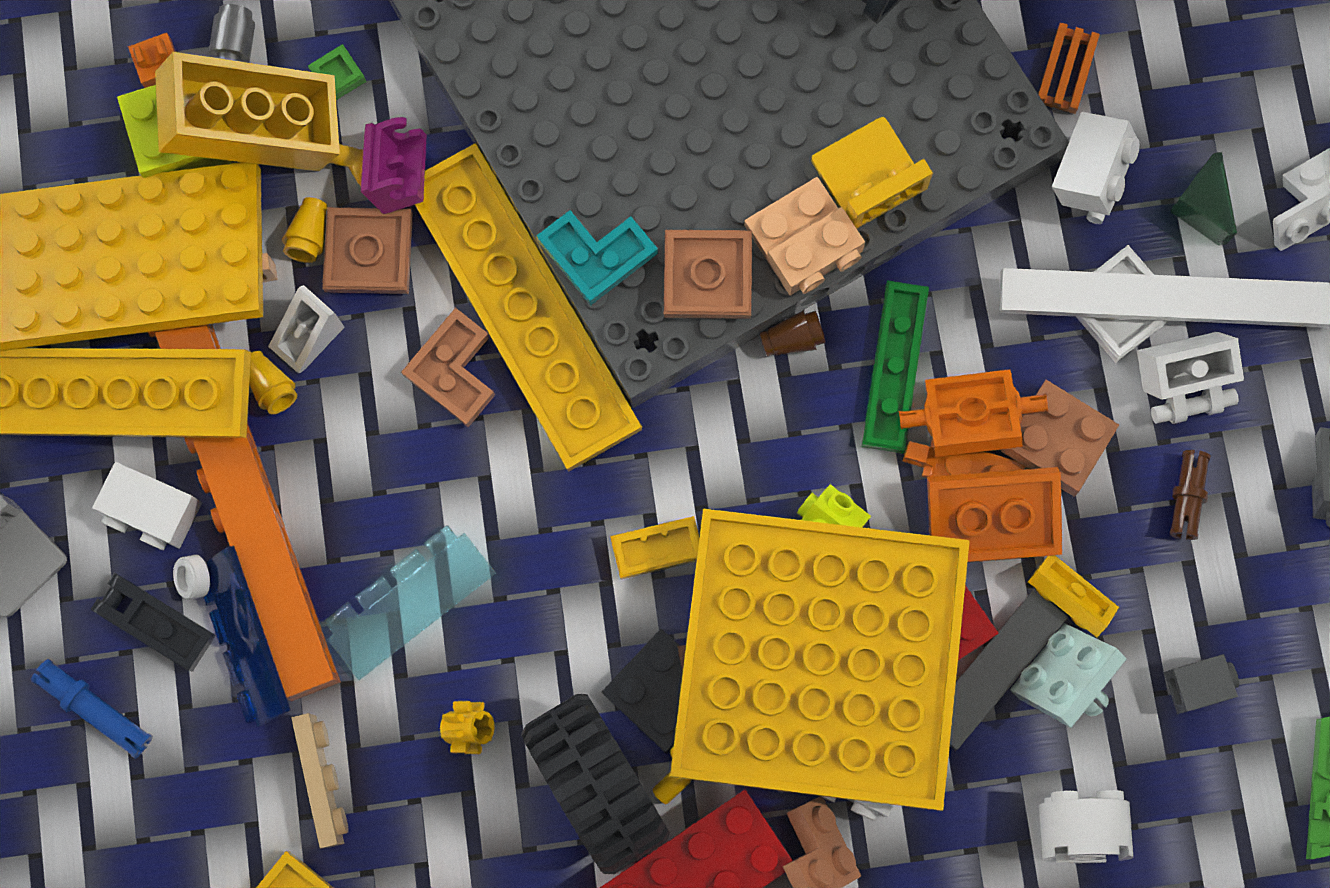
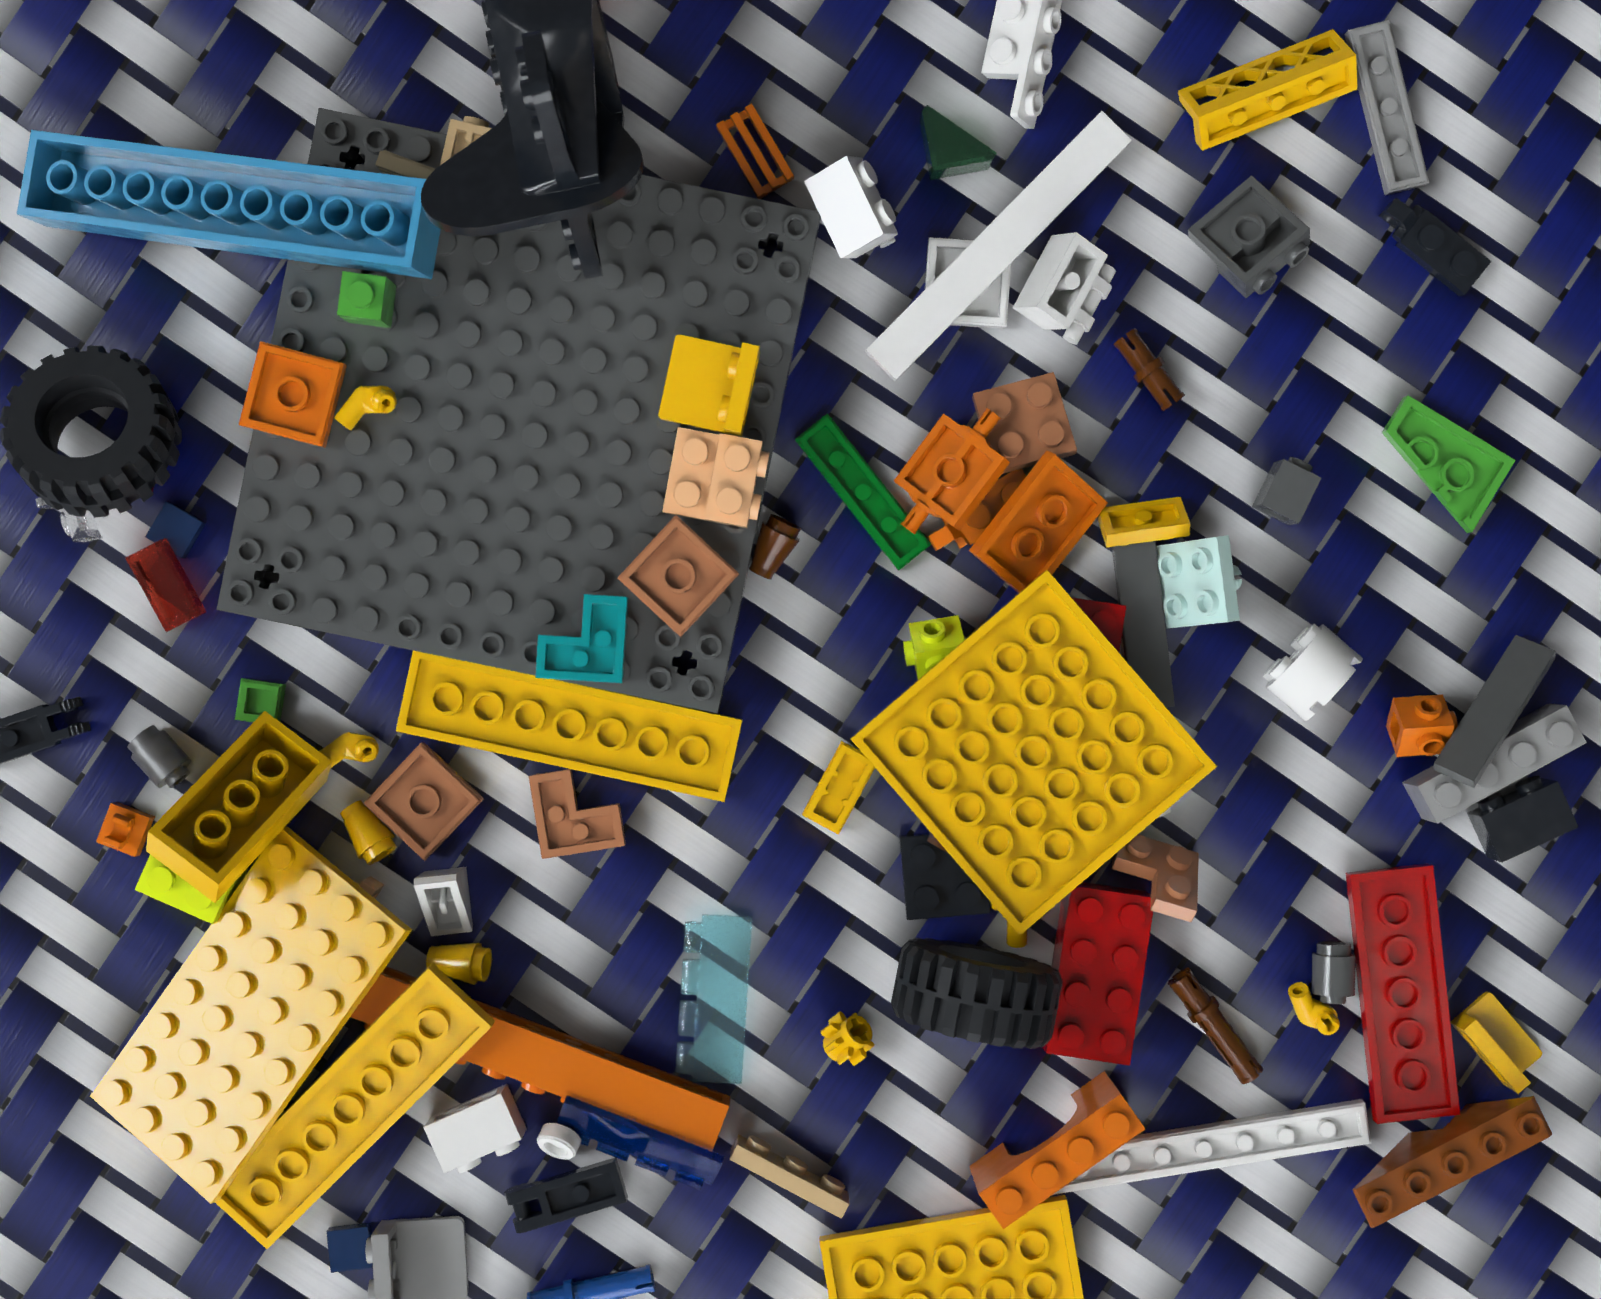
camera: 50 degrees left, 10 degrees up
magenta hinge [361,117,427,214] -> none

